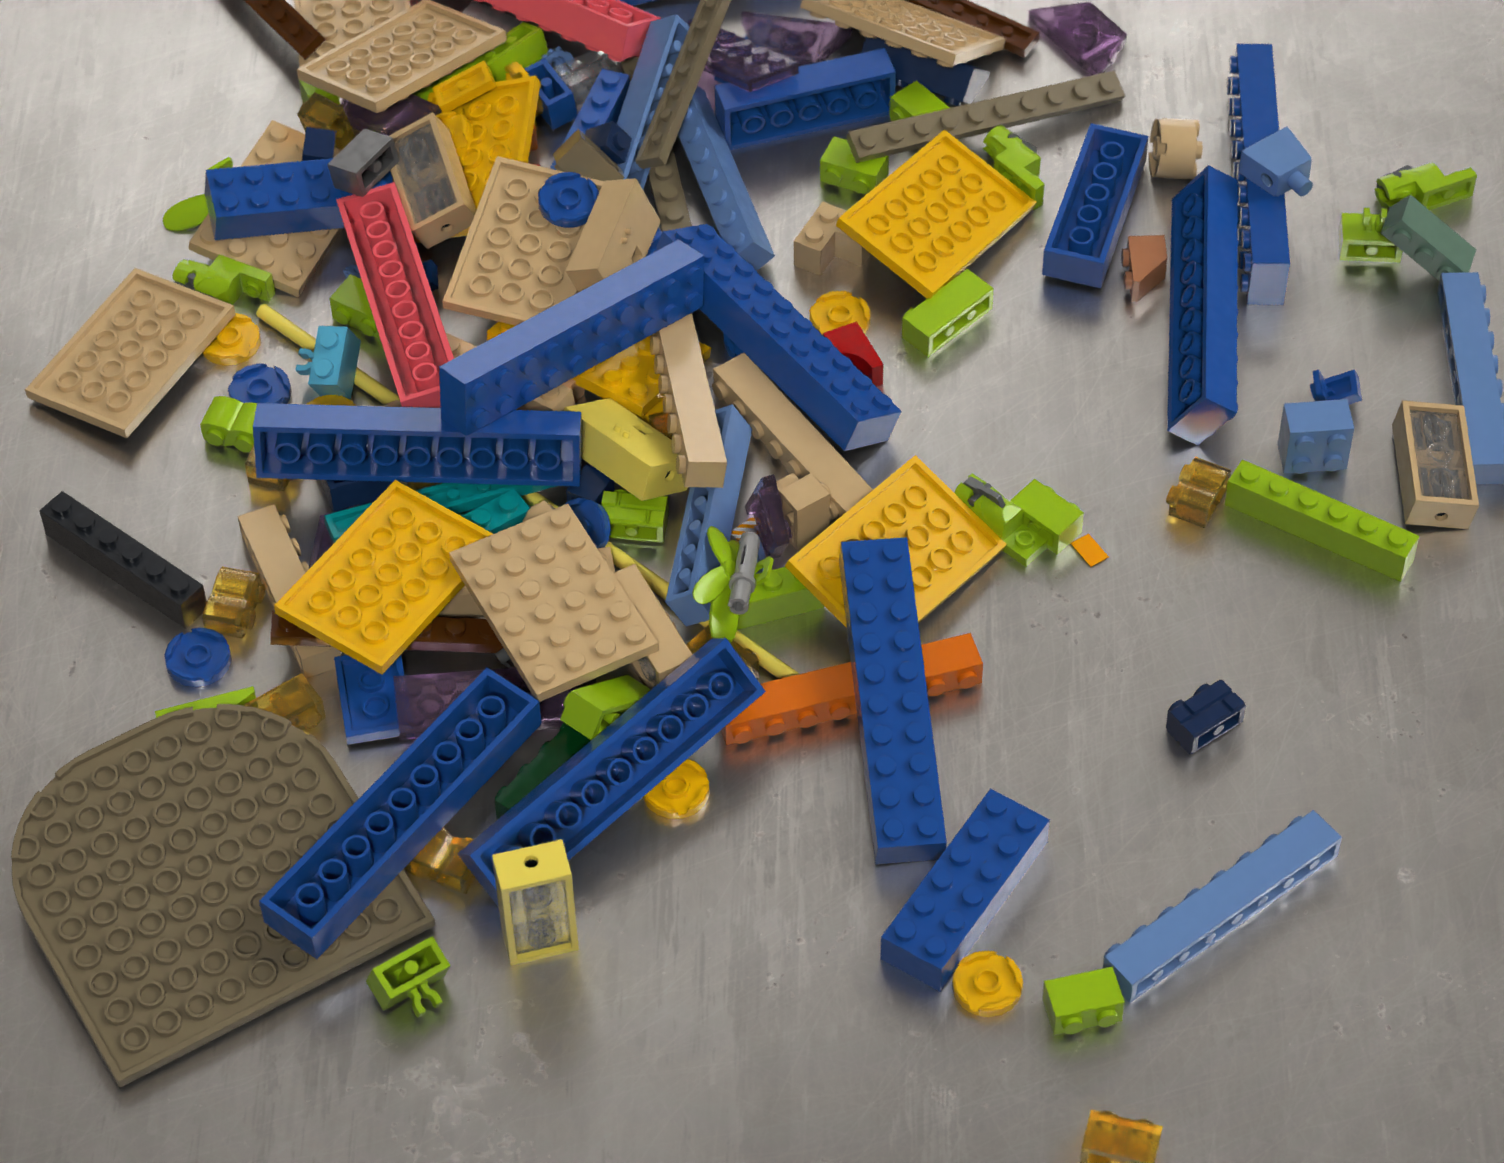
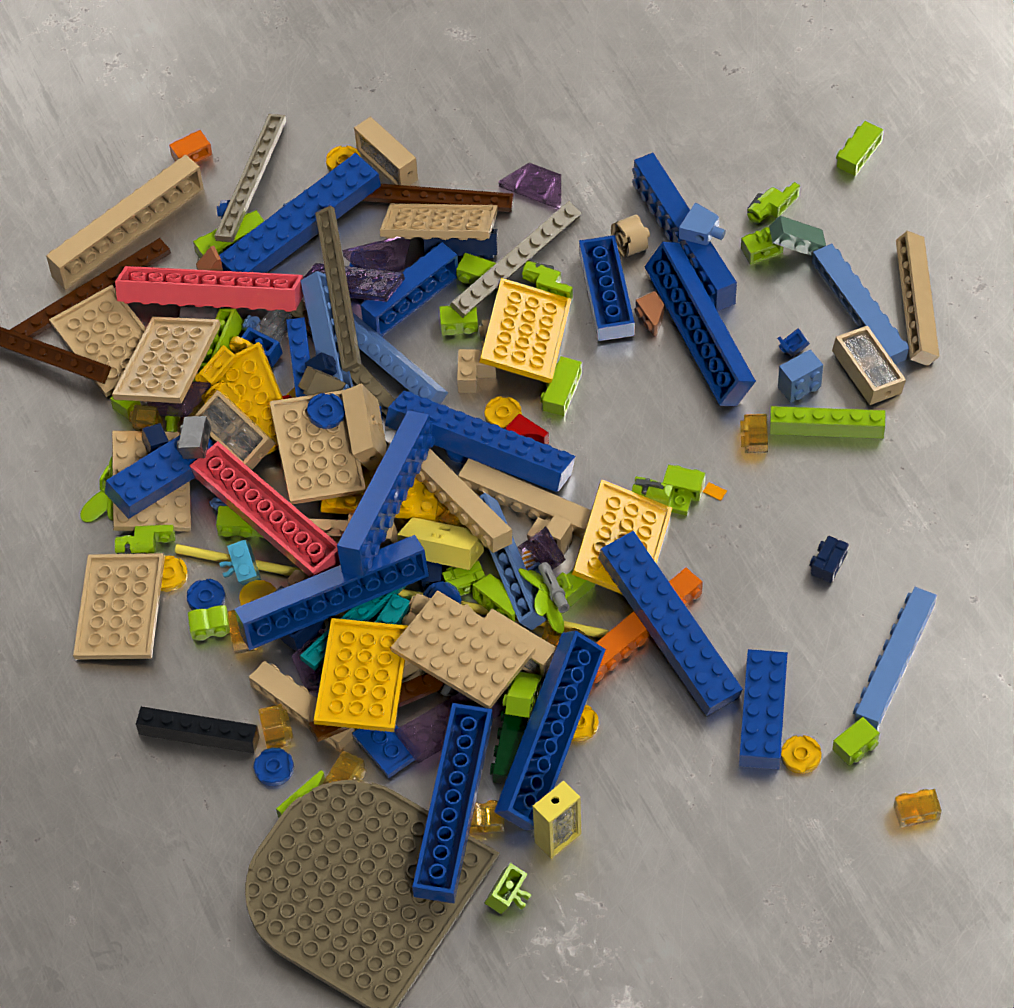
camera: 25 degrees left, 5 degrees up
none -> lime slope [473,574,515,622]

